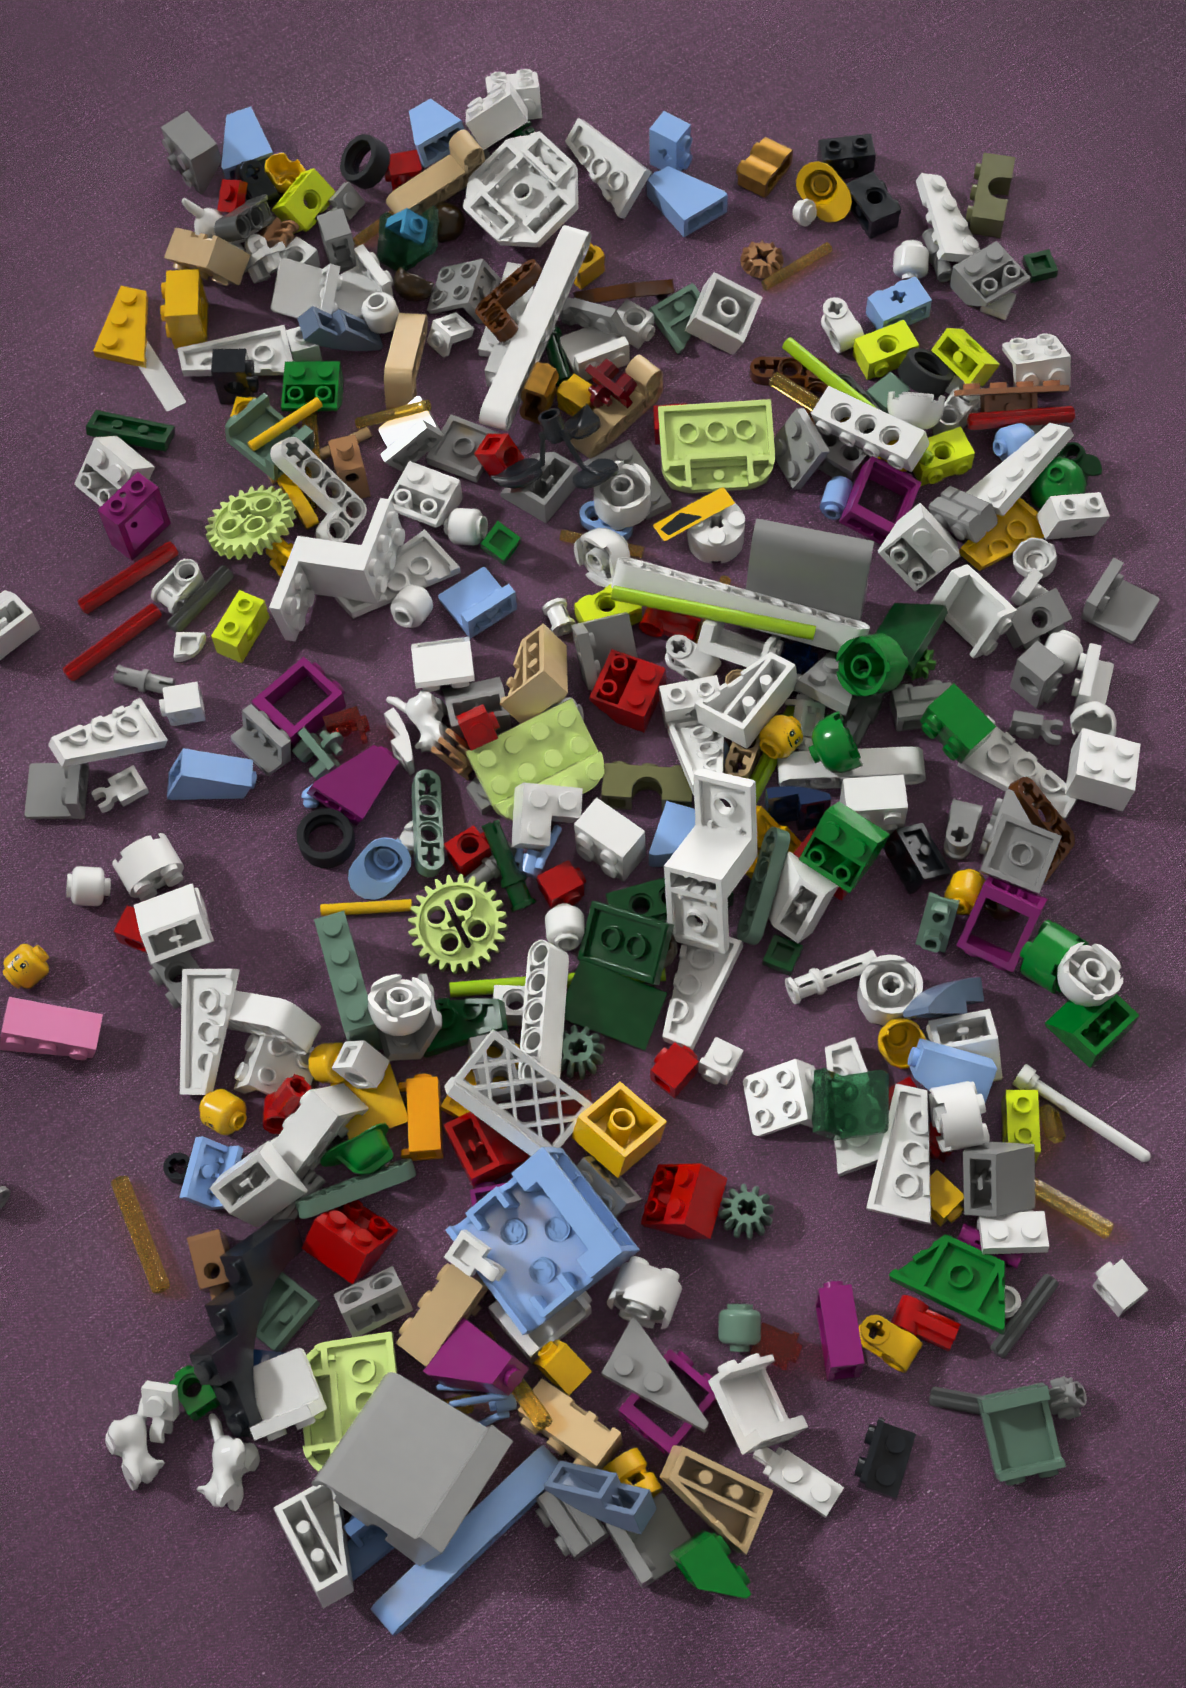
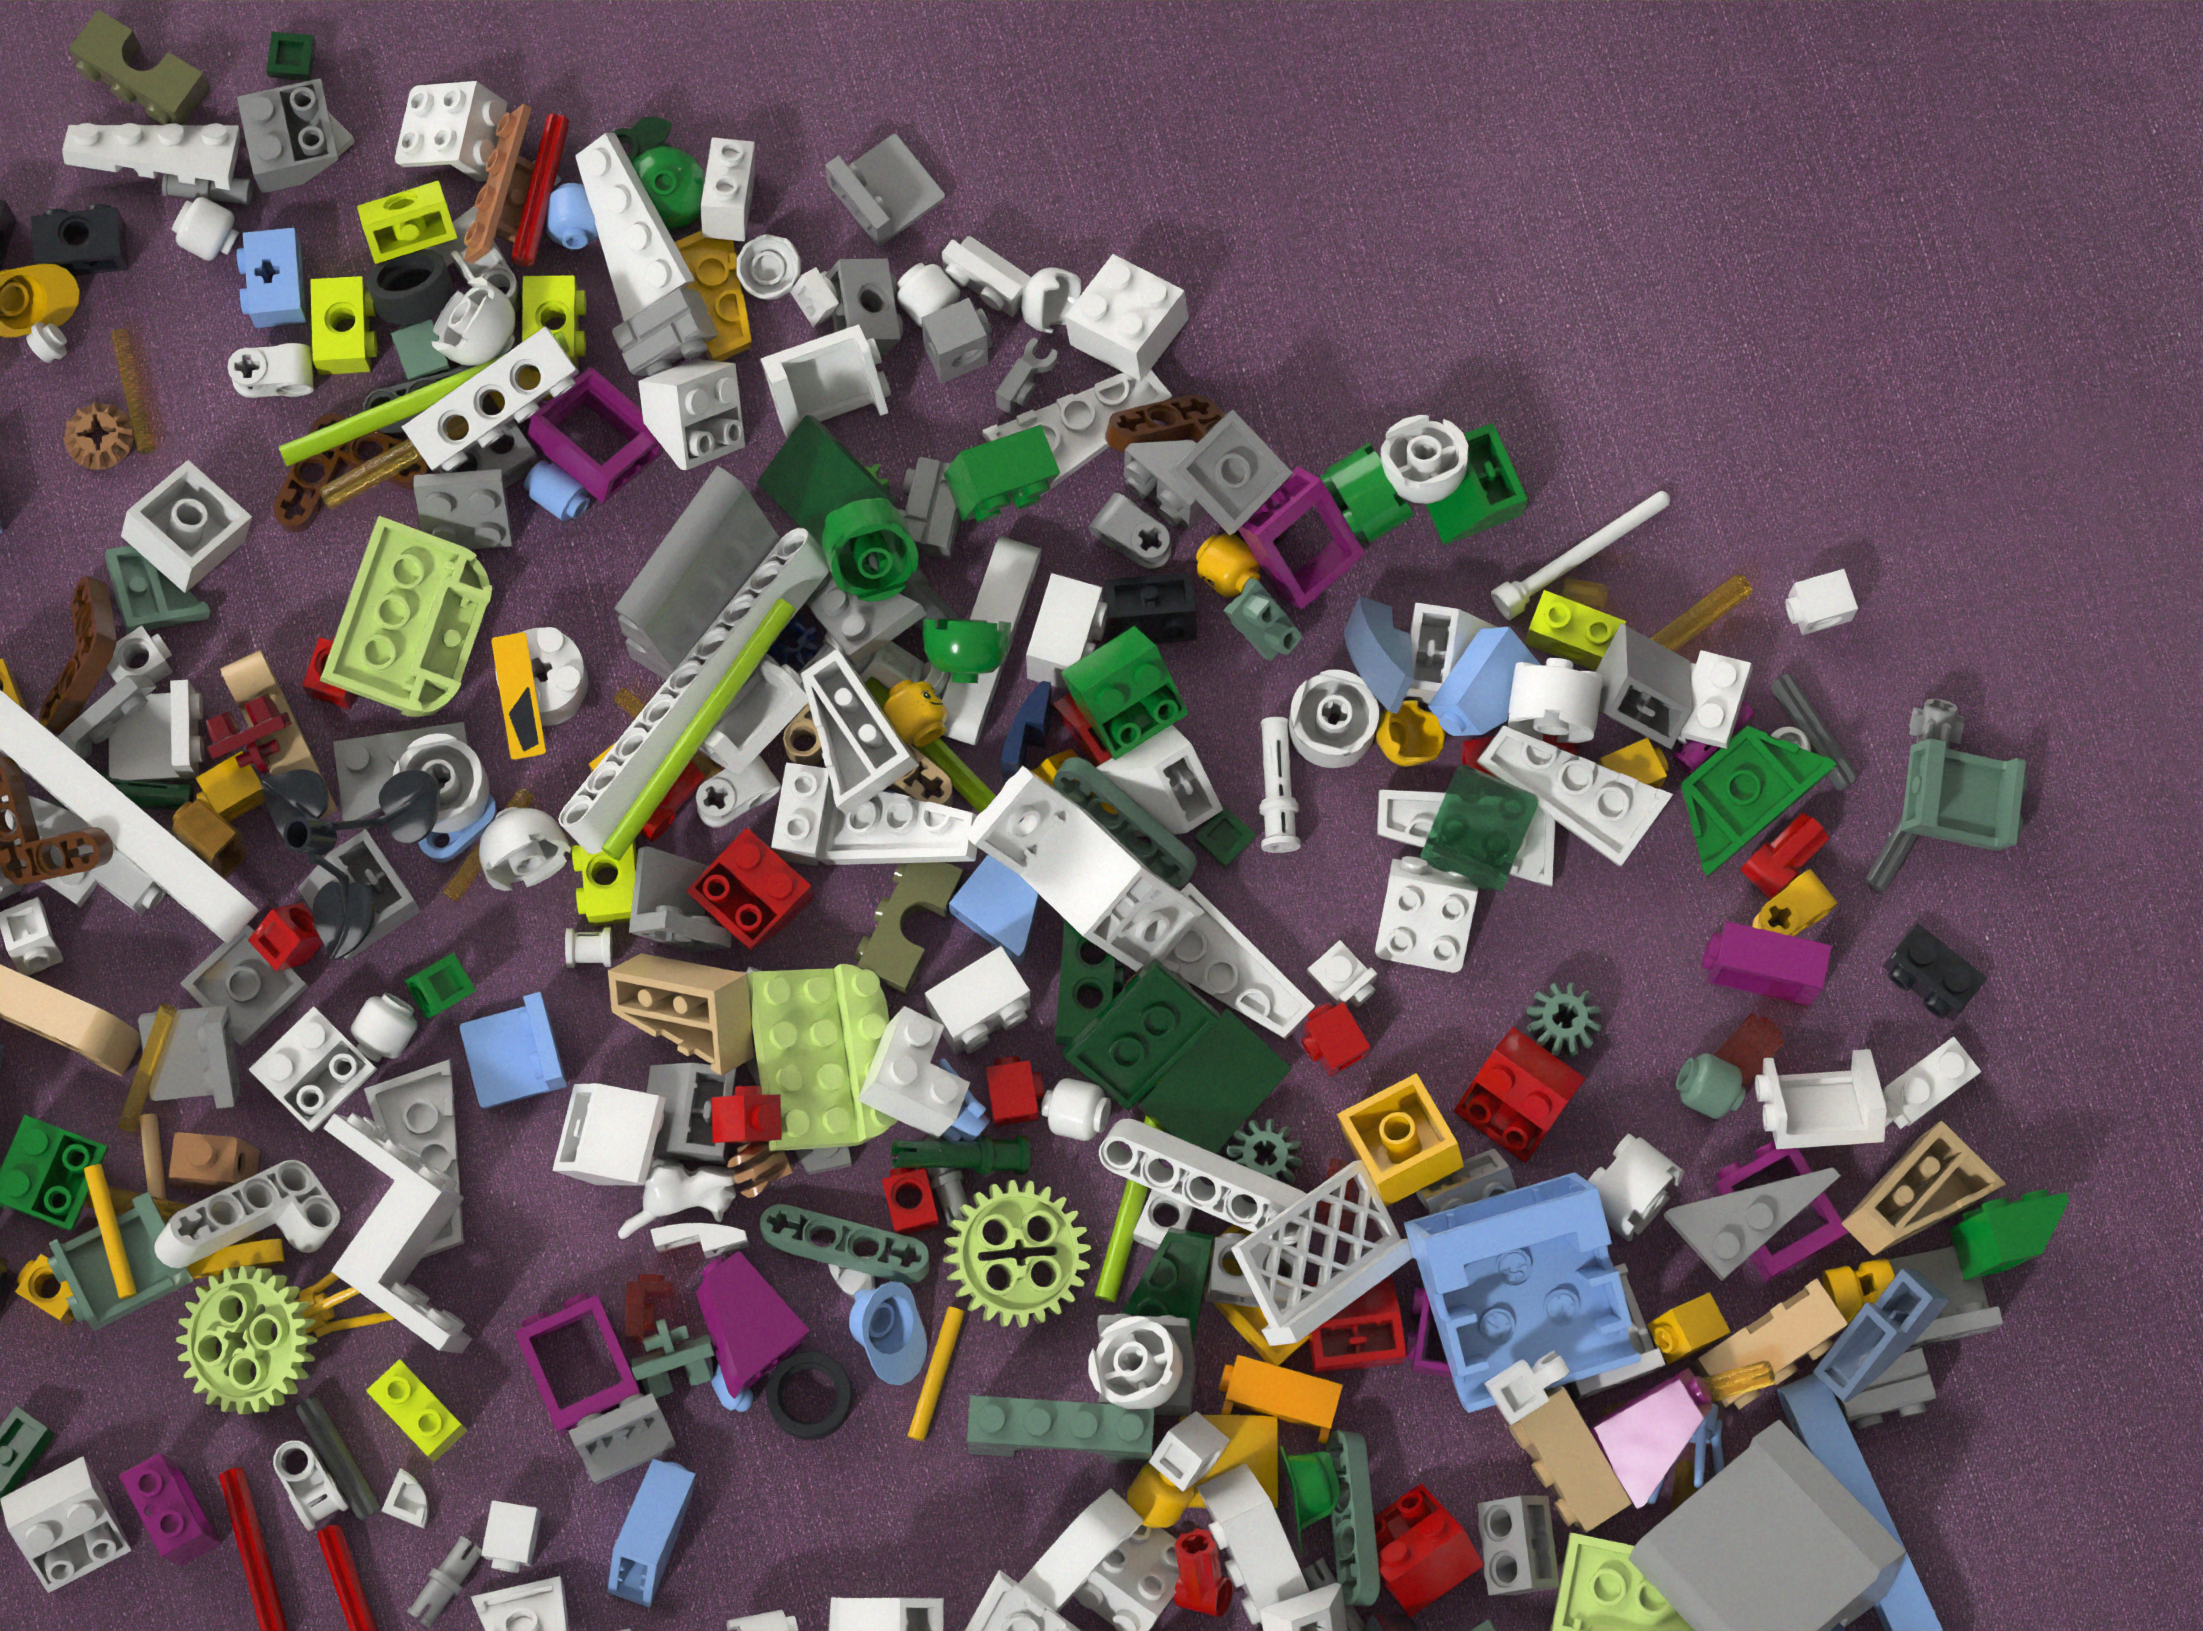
camera: 75 degrees left, 10 degrees up
white head [390,585,433,628] -> none

